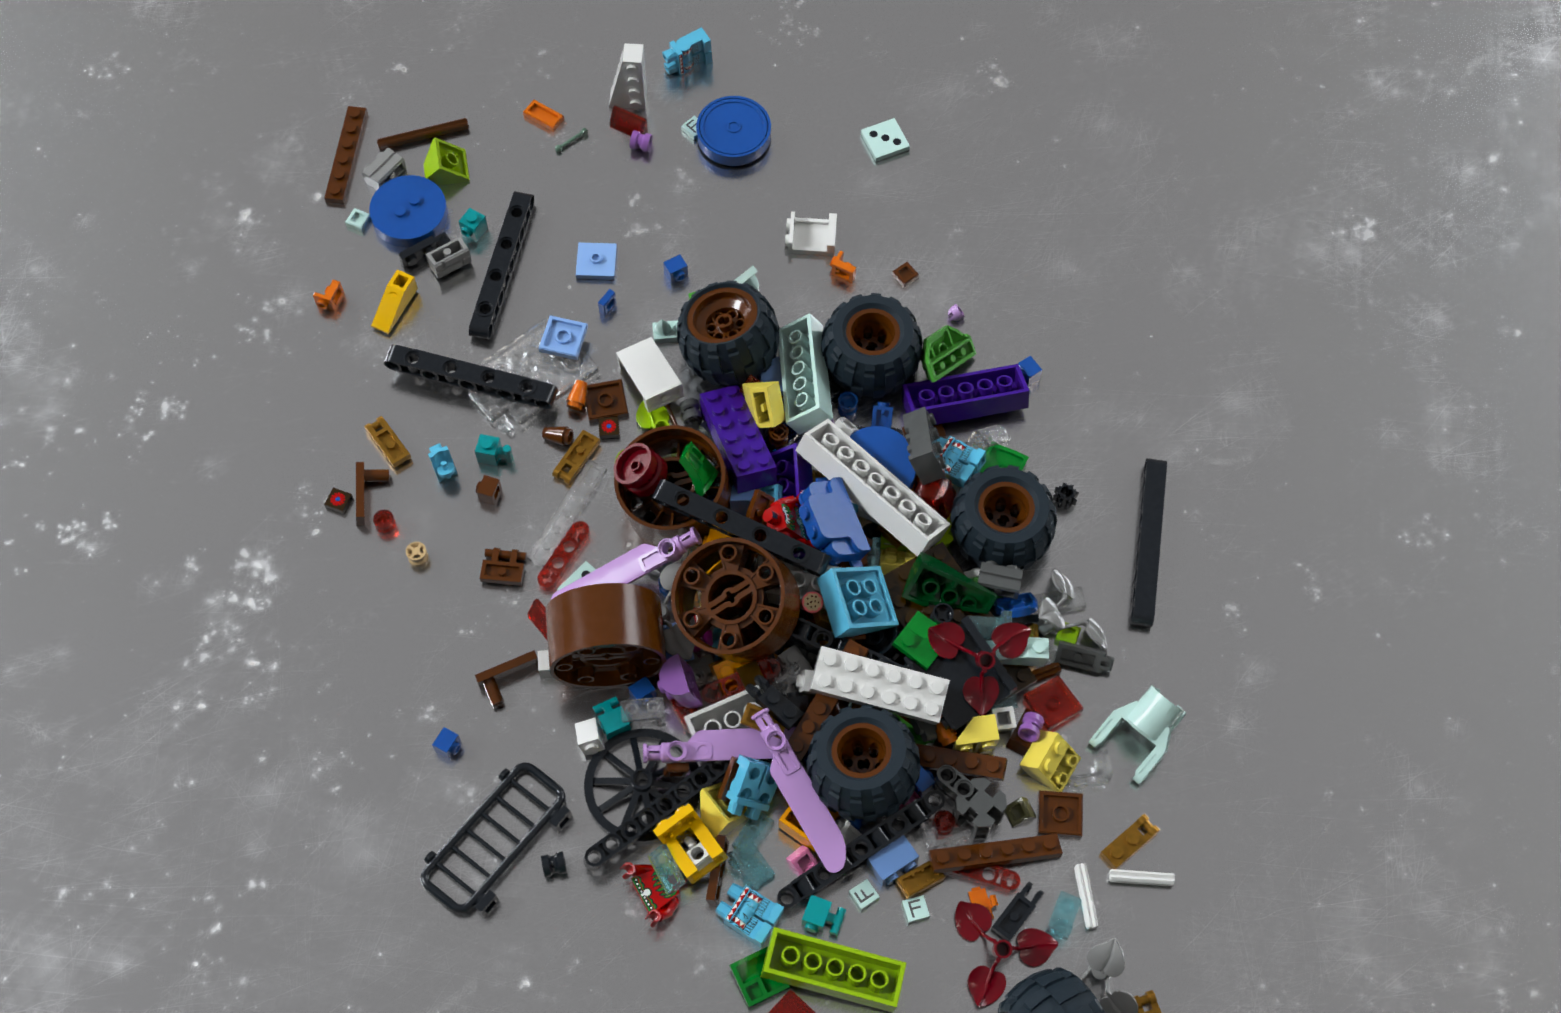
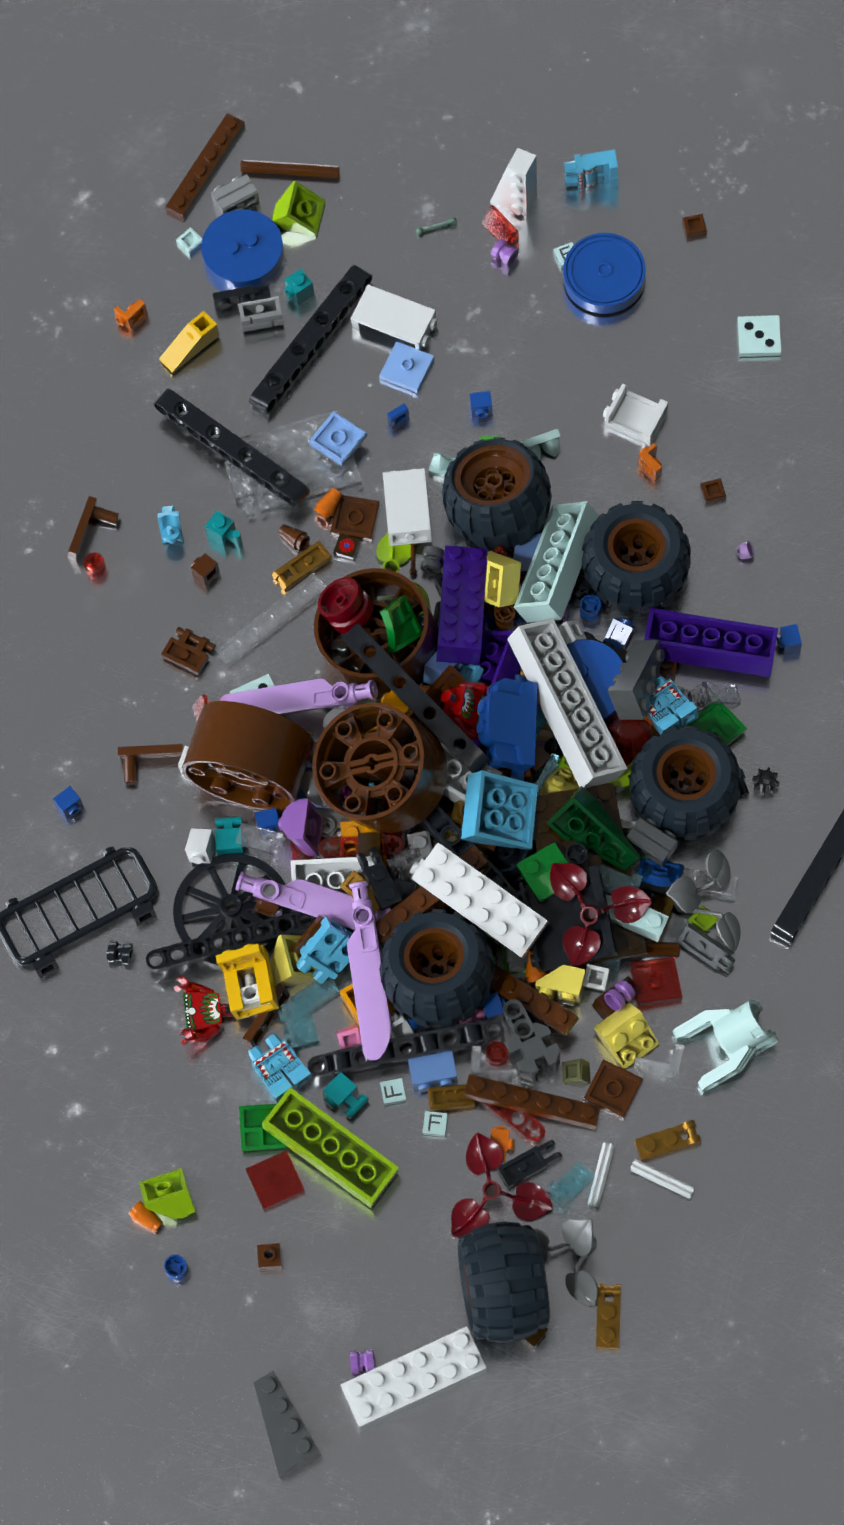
camera: 30 degrees right, 5 degrees up
dark brown tile [324,487,353,514] -> none
pearl gold plate [364,416,411,468] -> none
tan wheel [406,542,429,567] -> none
orange tile [523,100,564,132] -> none
clear red beam [537,521,590,591] -> none
clear light blue plate [647,844,686,895] -> none
tile [801,591,823,614] -> none
bright green wedge [921,325,977,382] -> none
none -> white panel [351,285,438,350]
none -> reddish brown tile [682,213,707,238]

